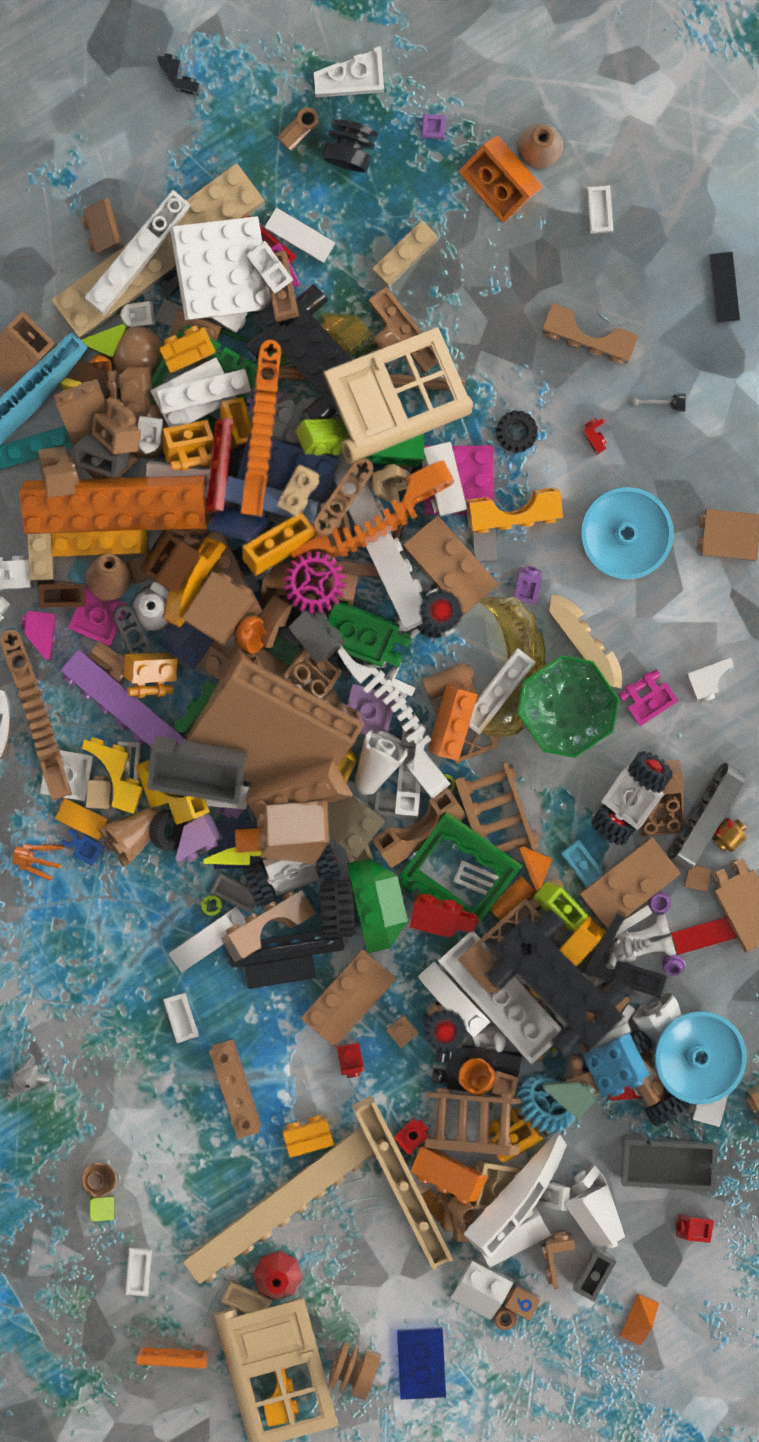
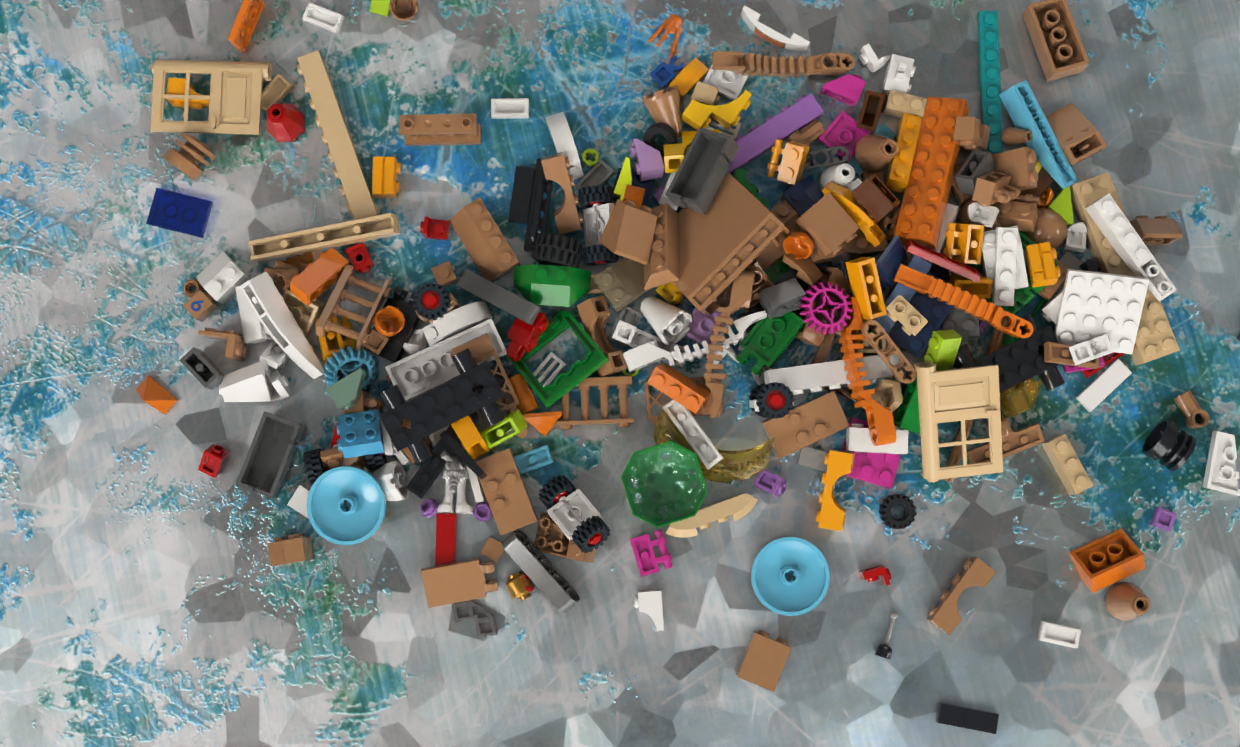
camera: 105 degrees right, 5 degrees down
none -> dark grey beam [456,268,541,325]
none -> medium nougat piece [704,270,755,418]
none -> medium nougat cone [1002,126,1032,146]

